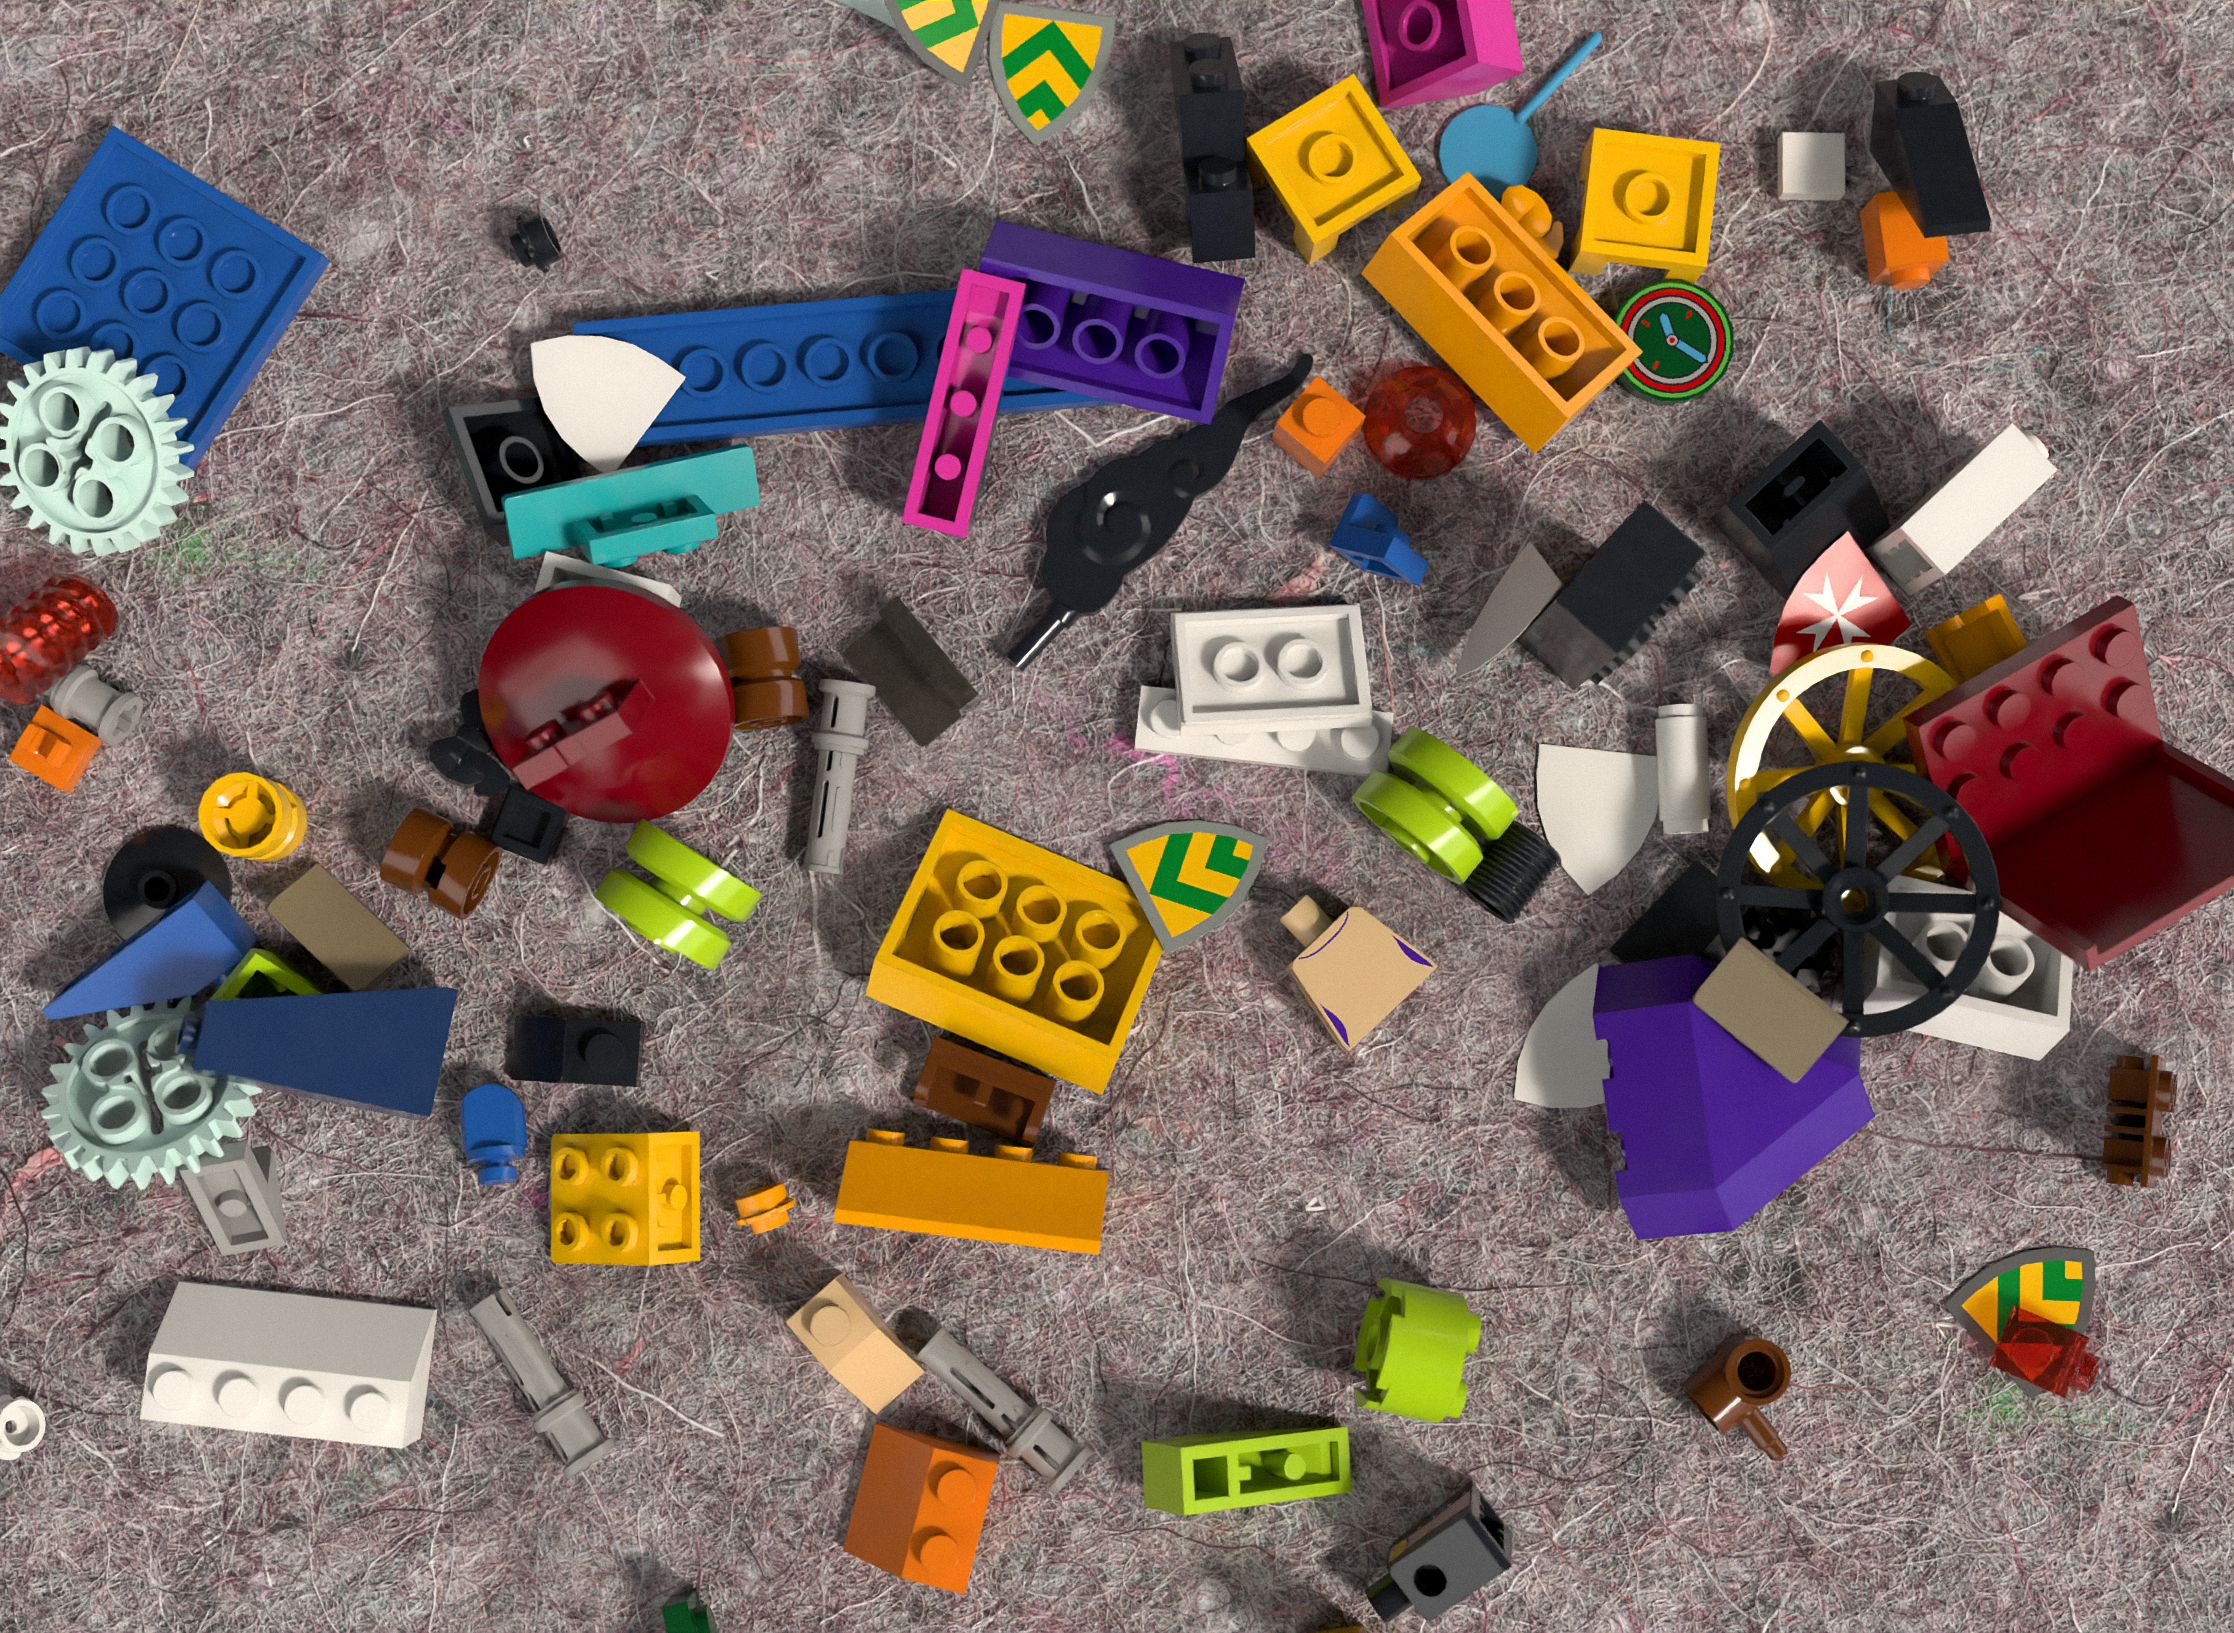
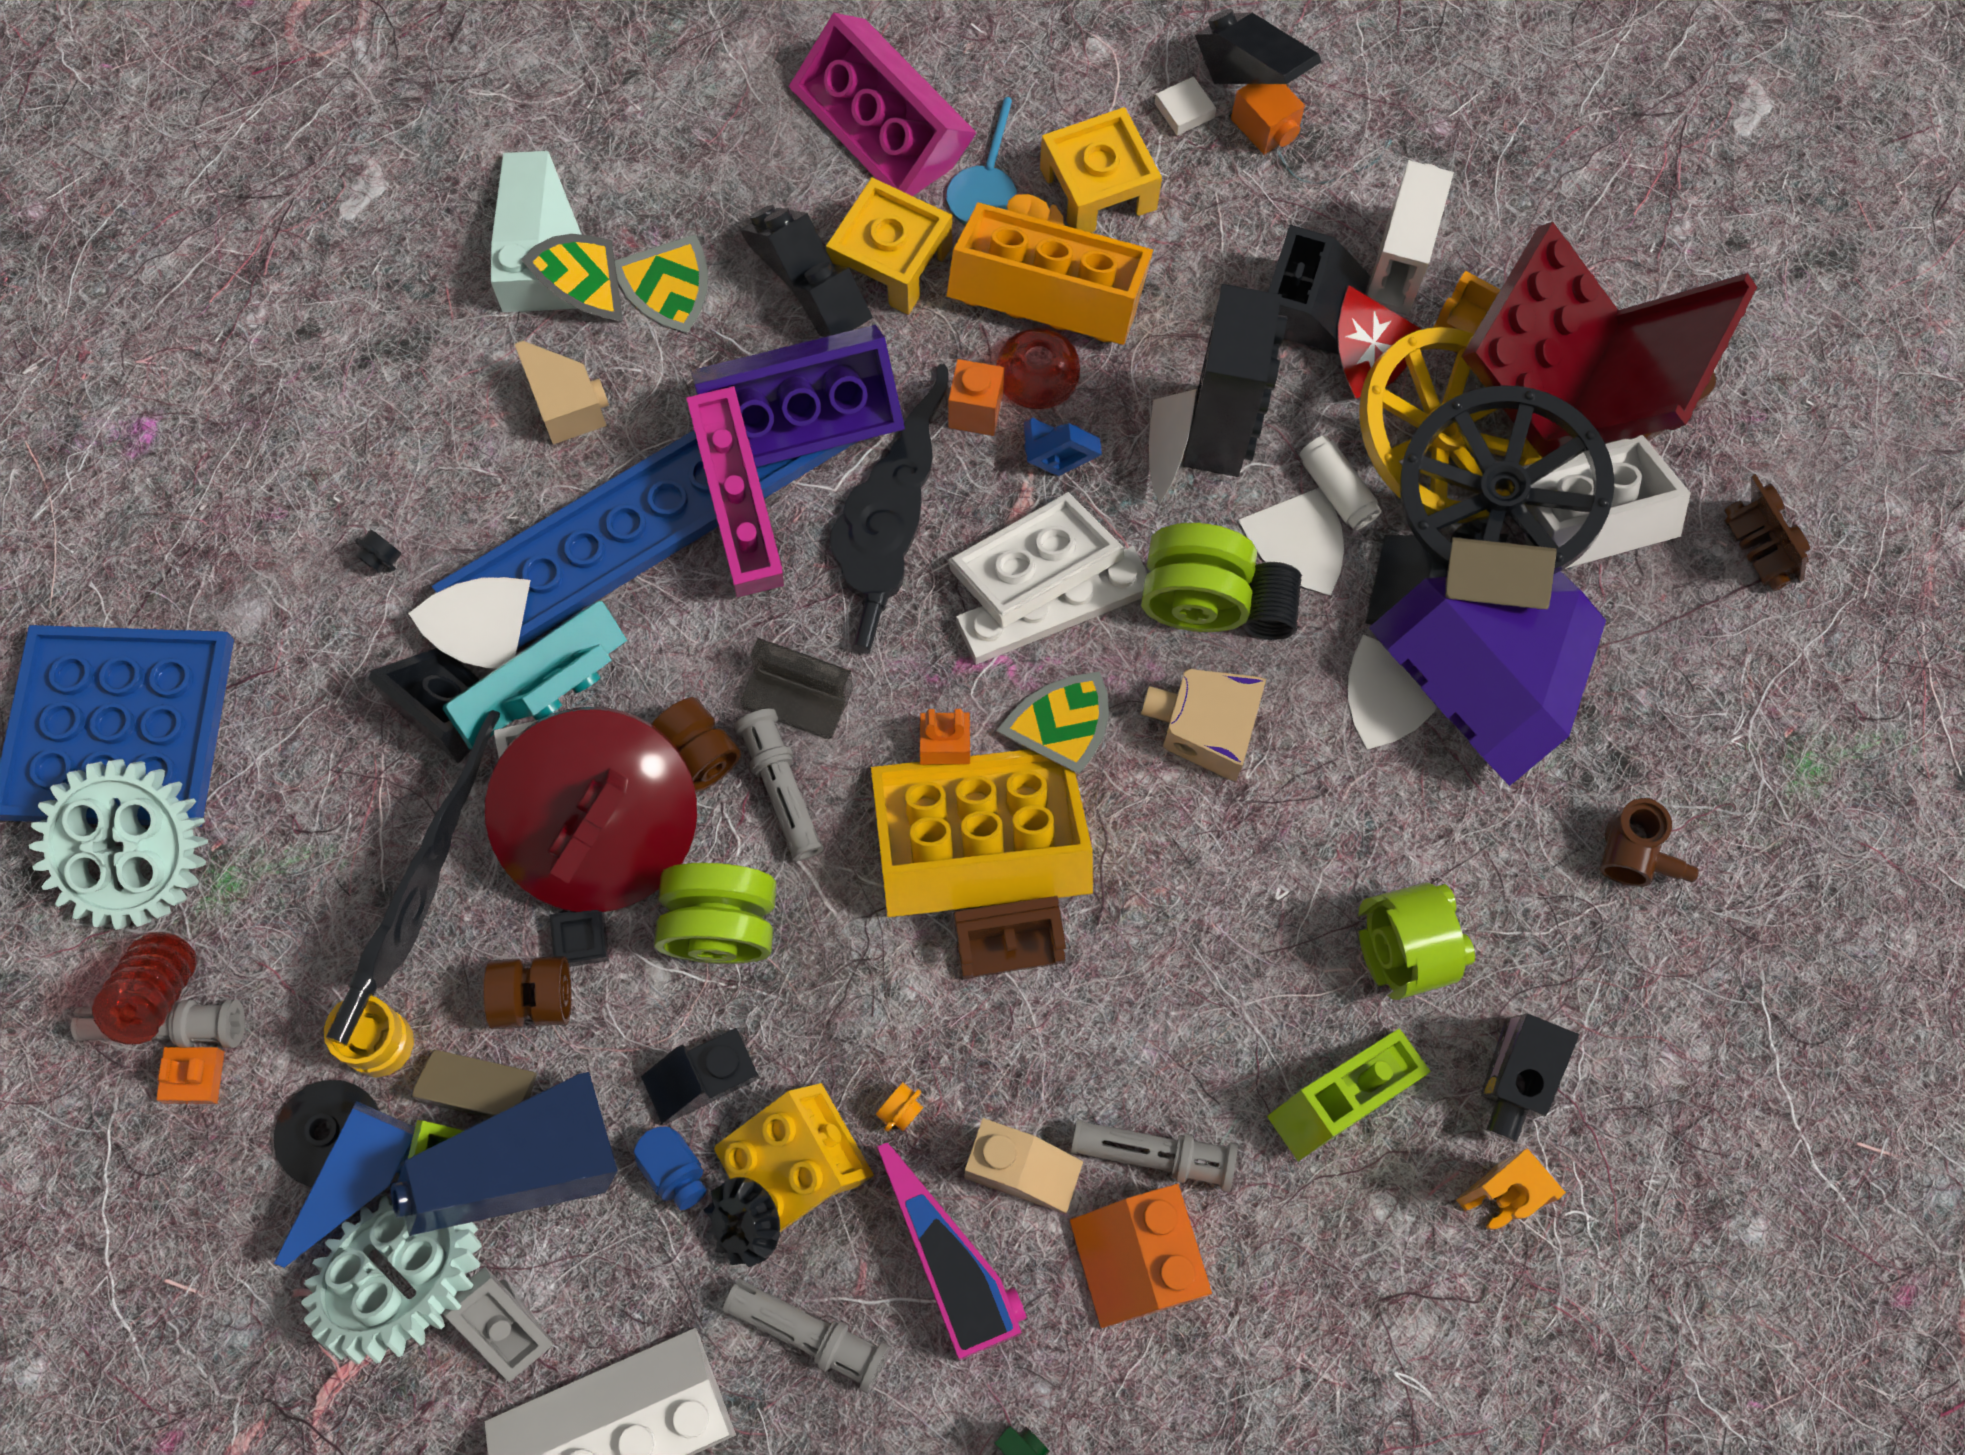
camera: 30 degrees left, 15 degrees down
black piece [429,688,510,797] -> none
light orange slope [834,1128,1109,1255] -> none
tile [1613,280,1734,406] -> none
sticker [1943,1247,2096,1400] -> none
clear red bracket [1989,1305,2101,1402] -> none
none -> black piece [326,710,500,1046]
none -> tan slope [515,341,609,445]
none -> black gear [703,1177,780,1267]
none -> slope [877,1142,1027,1361]
none -> orange tile [920,709,970,765]

